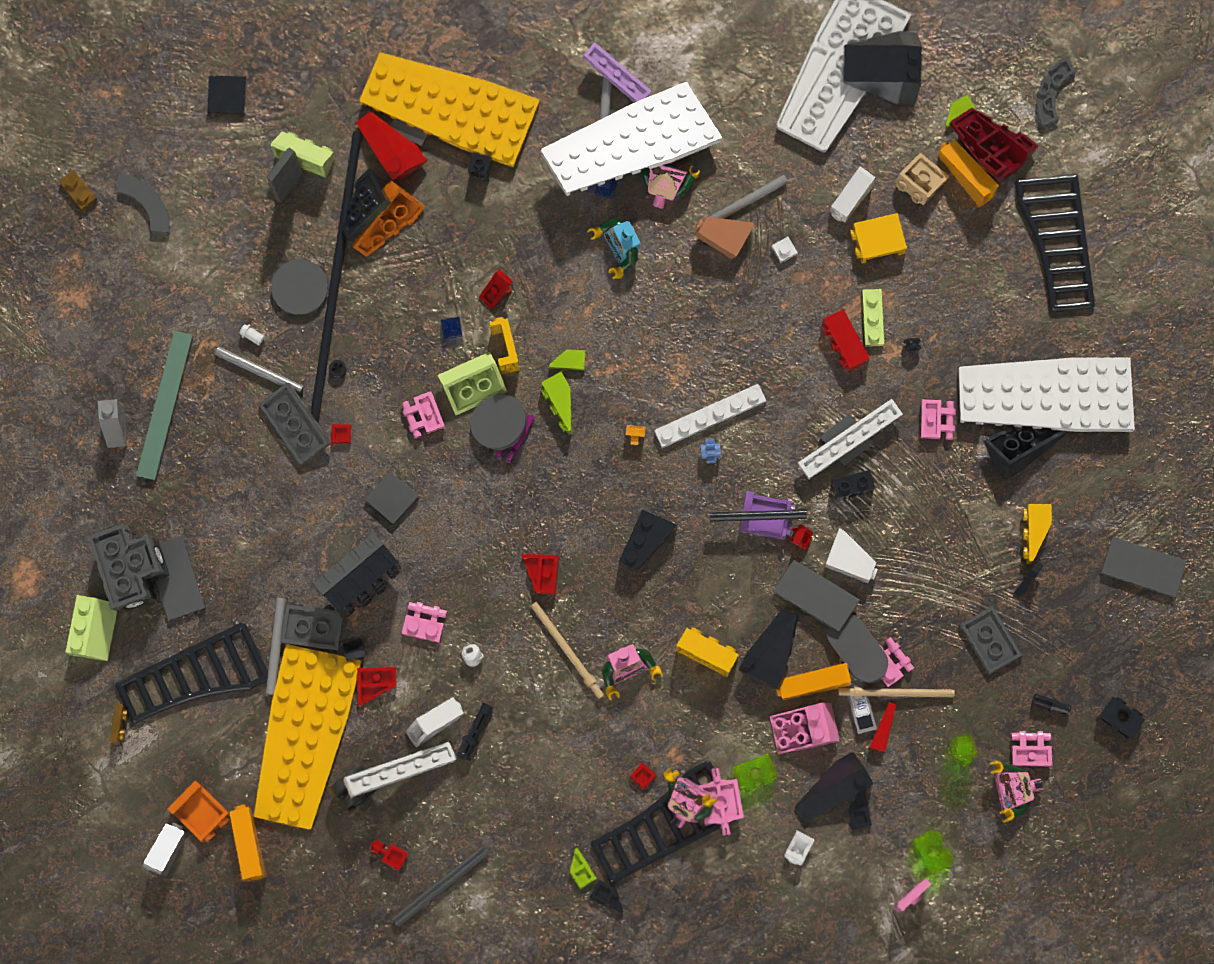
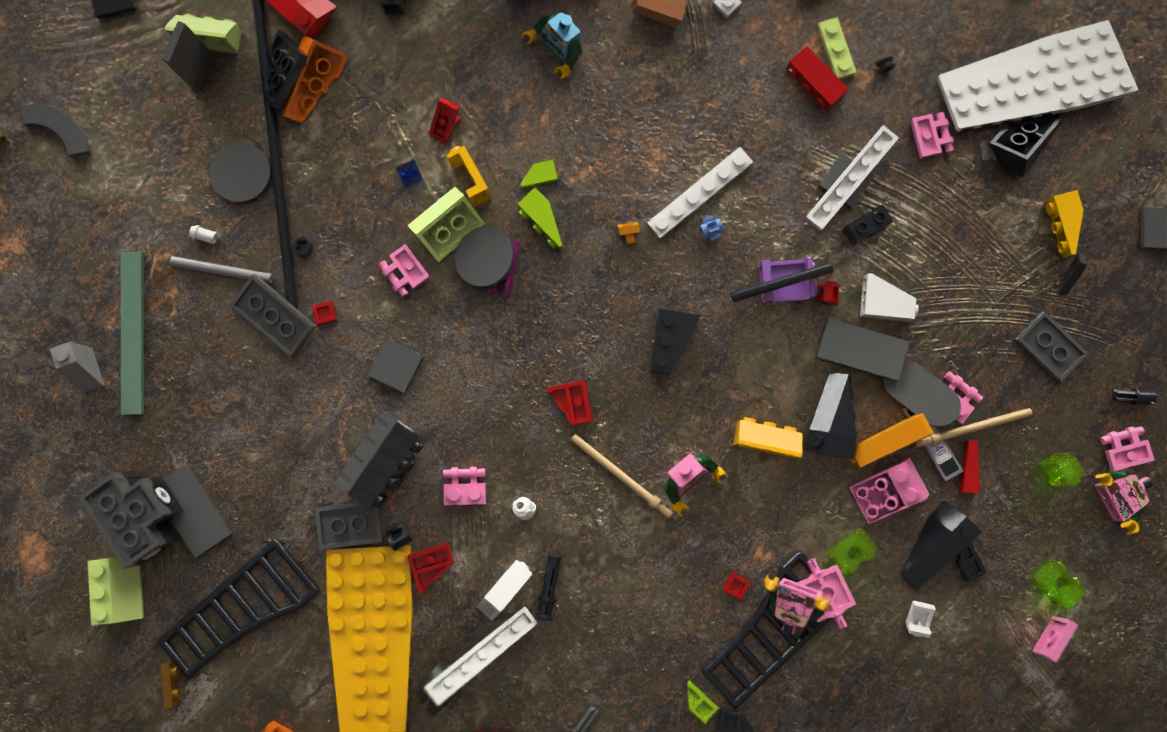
camera: 15 degrees left, 5 degrees up
light grey piece [266,598,286,695] -> none

